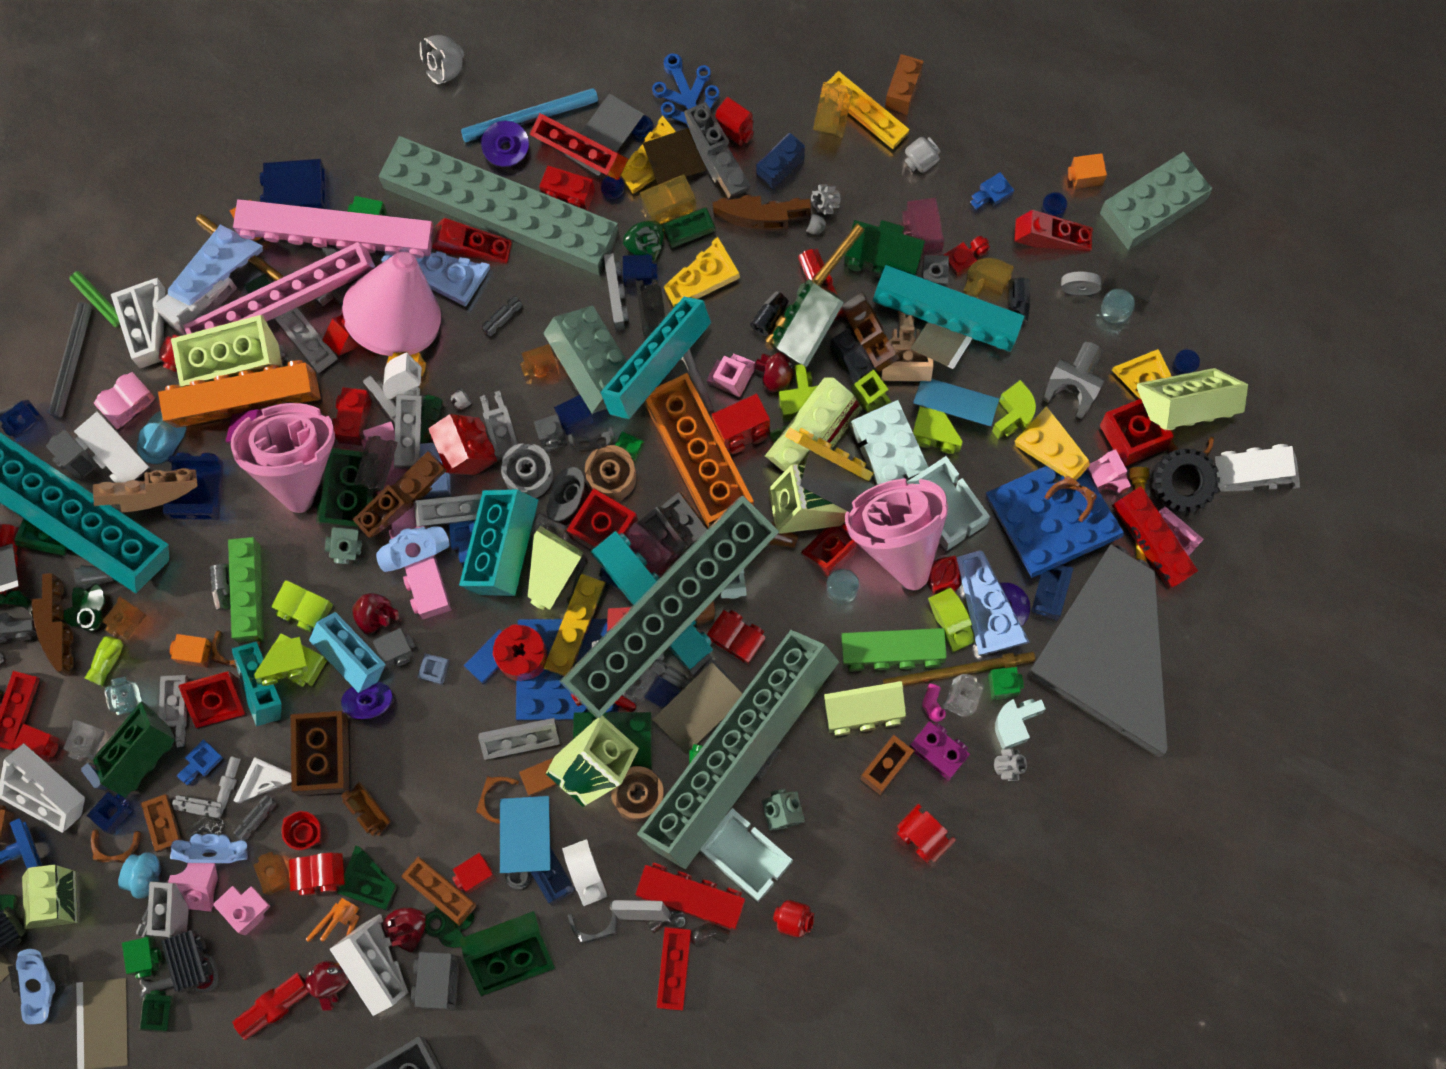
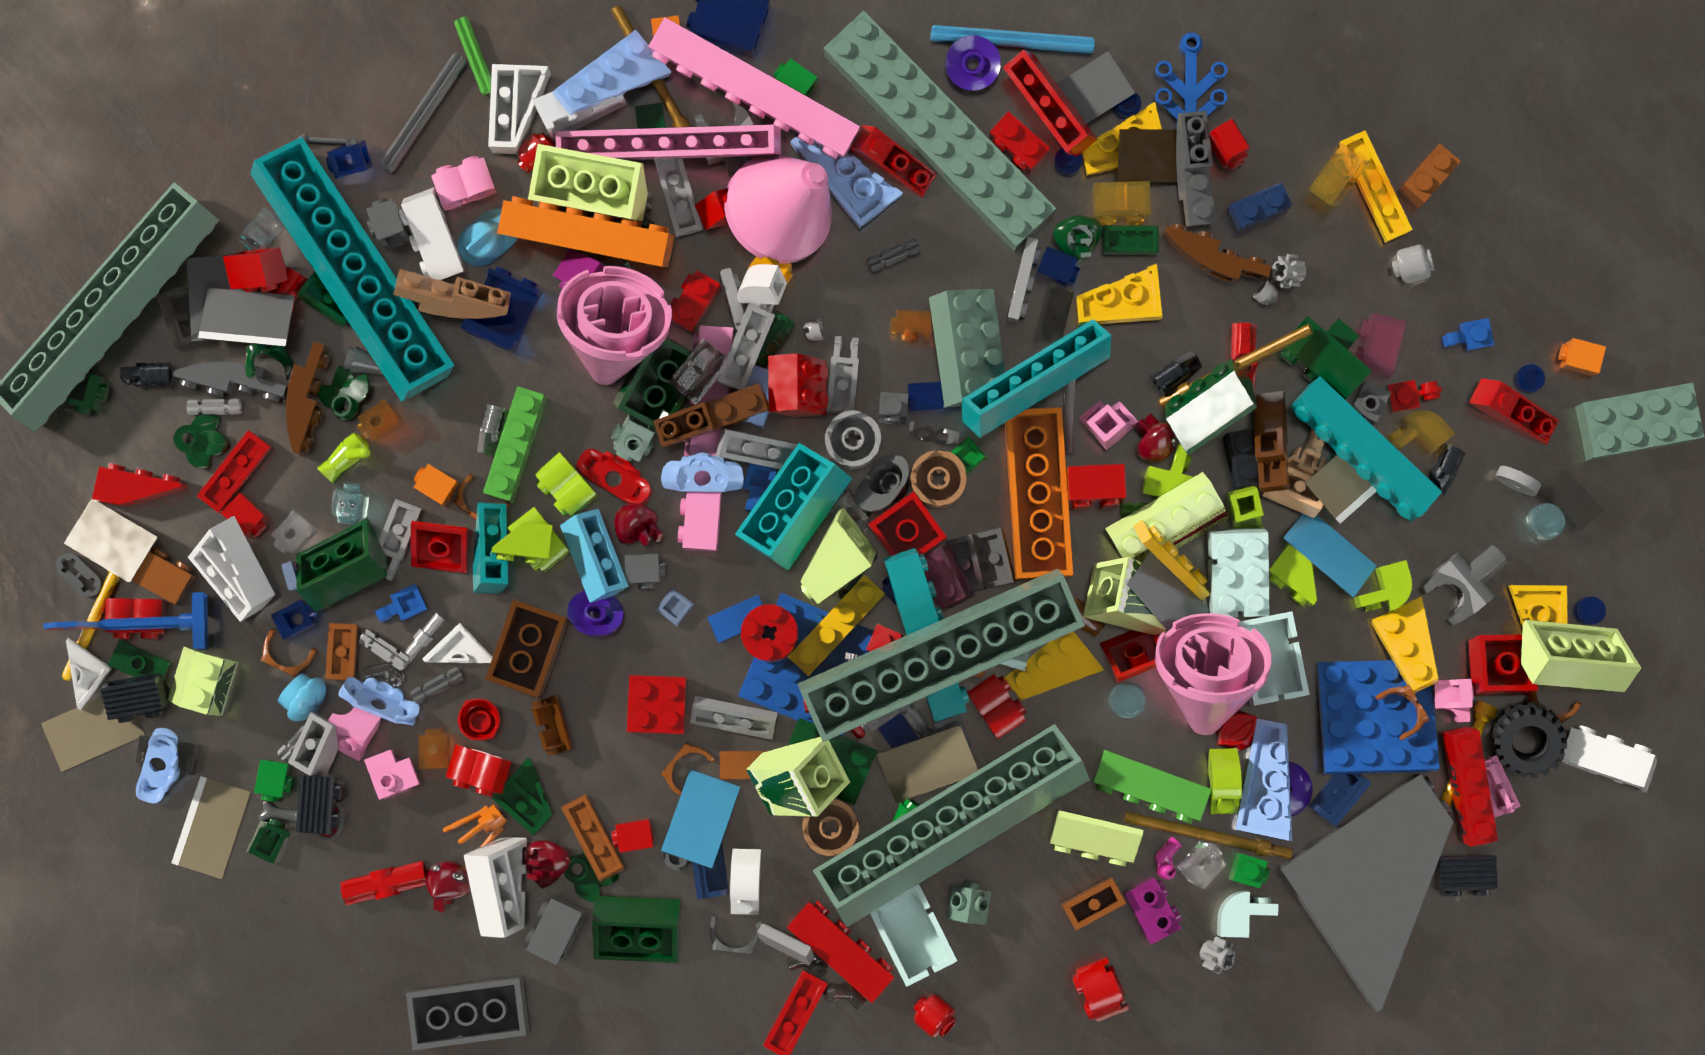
camera: 20 degrees right, 10 degrees up
none -> red piece [575,449,652,505]
none -> red brick [627,675,688,734]
none -> yellow wing [1004,631,1104,700]
none -> black brick [1436,855,1498,896]

